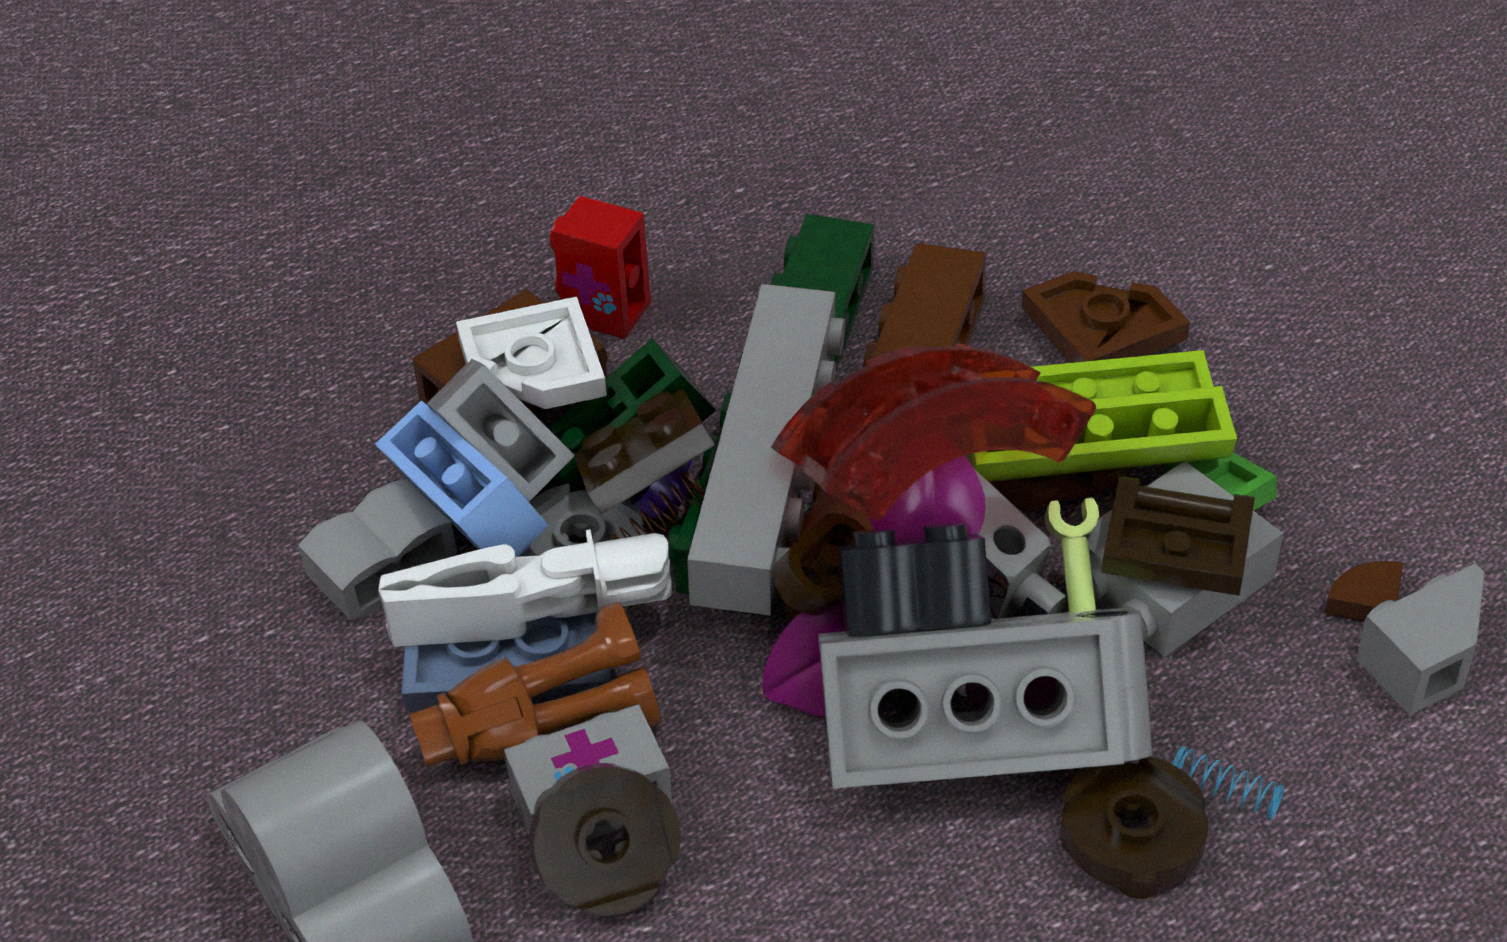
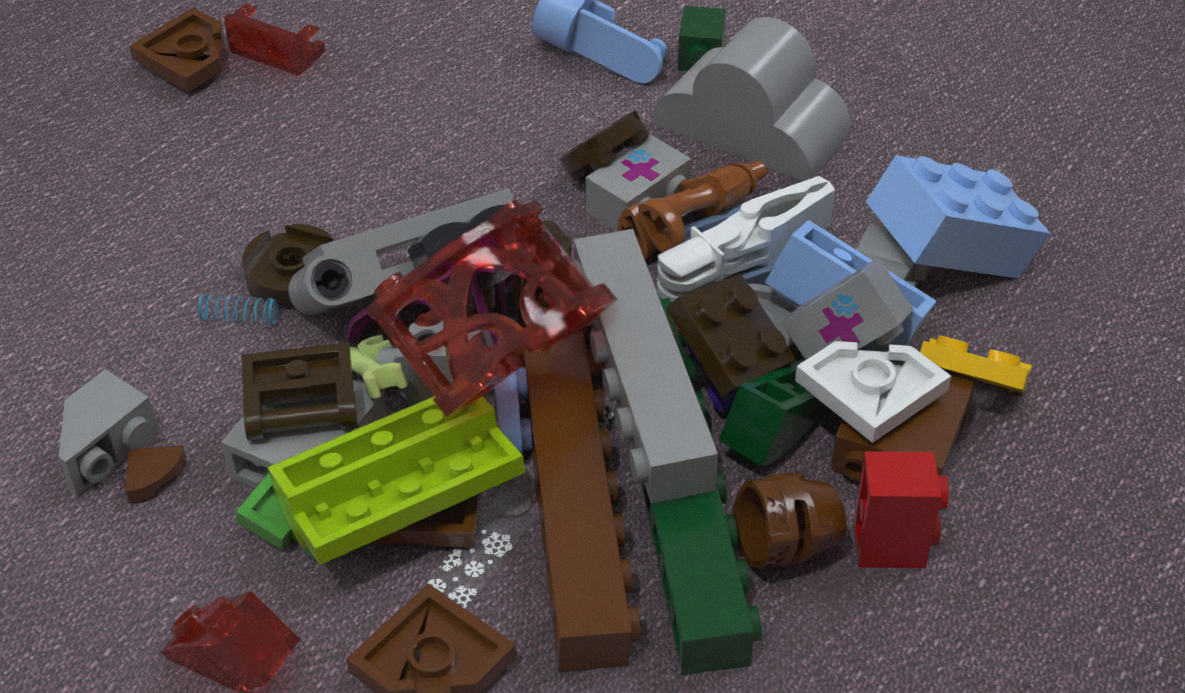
camera: 155 degrees right, 0 degrees up
none -> clear red slope [161,591,301,692]
none -> reddish brown helmet [733,473,847,569]
none -> light blue brick [866,155,1051,279]
none -> yellow plate [920,335,1032,395]

